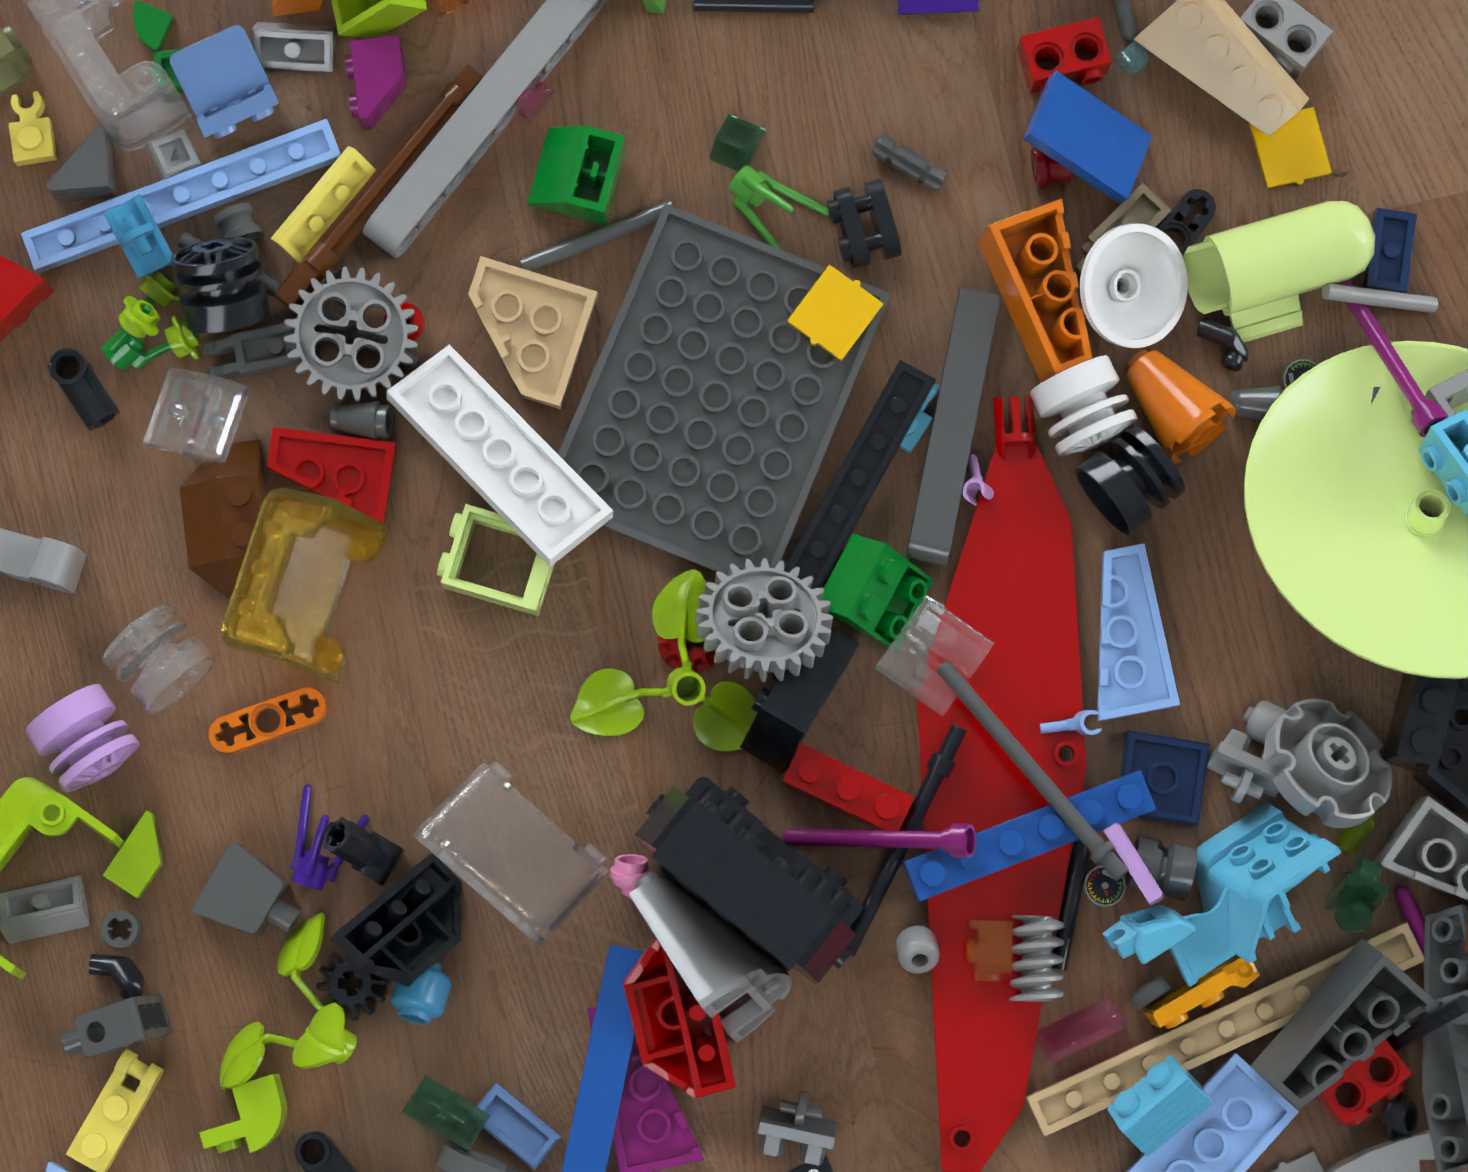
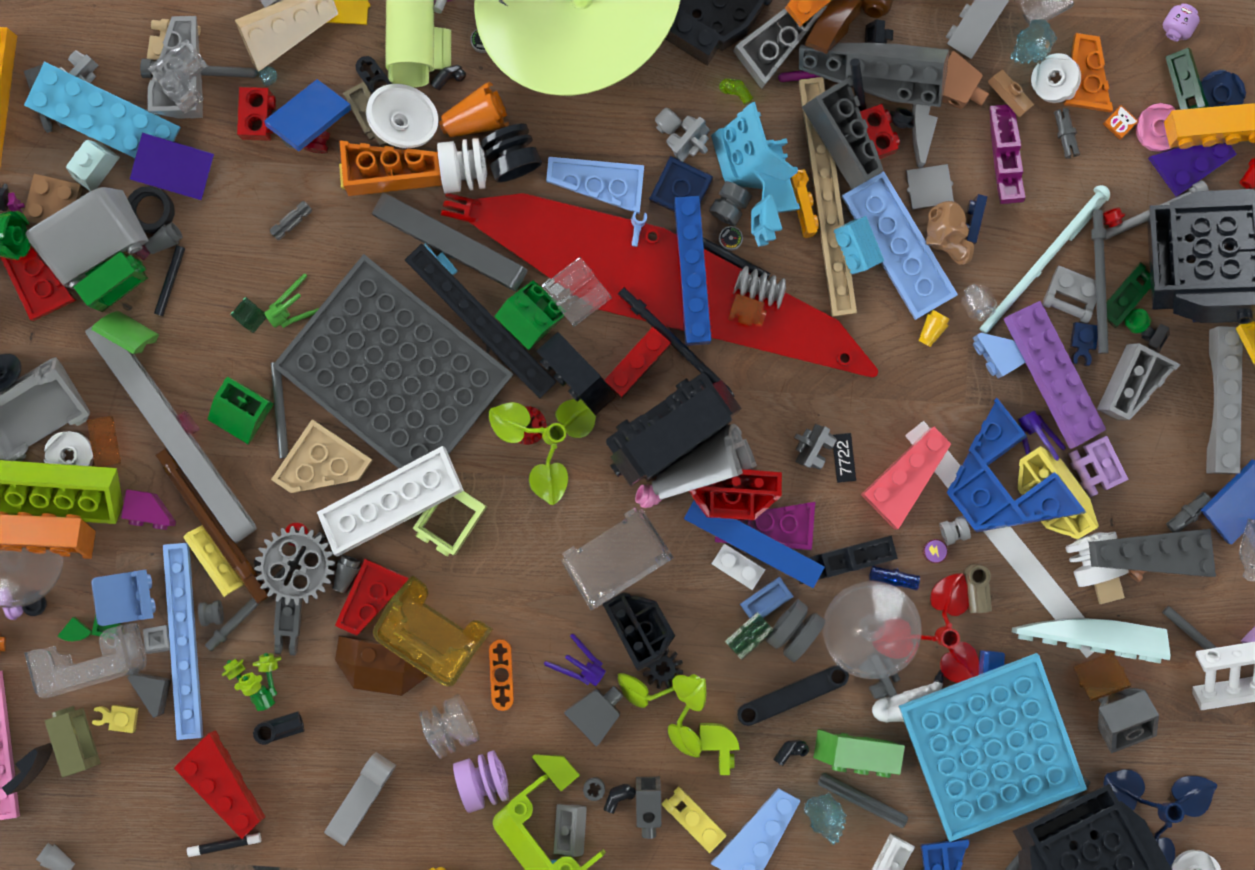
camera: 65 degrees left, 5 degrees up
dark azure hips [103,194,173,280] -> none
clear slope [142,367,251,464] -> none
black wheel [171,237,270,333] -> none
light grey slope [252,22,336,72] -> none
black piece [323,817,405,886] -> none
dark azure head [391,963,452,1025] -> none
light grey gear [695,558,833,682] -> none
magenta piece [782,823,976,858] -> none
yellow piece [787,264,884,361] -> none
black brick [827,179,902,268] -> none
light grey piece [896,926,940,974] -> none
dark grey bar [936,660,1129,881] -> none
lavender hand [962,454,994,506] -> none
clear pink slope [1036,998,1127,1063] -> none
lavender tile [1103,823,1164,906] -> none
dark grey tile [1129,975,1172,1012] -> none
dark grey cone [1231,385,1285,422] -> none
light grey piece [1264,699,1392,828] -> none
clear green hips [1325,857,1390,933] -> none
none -> white plate [711,543,765,590]

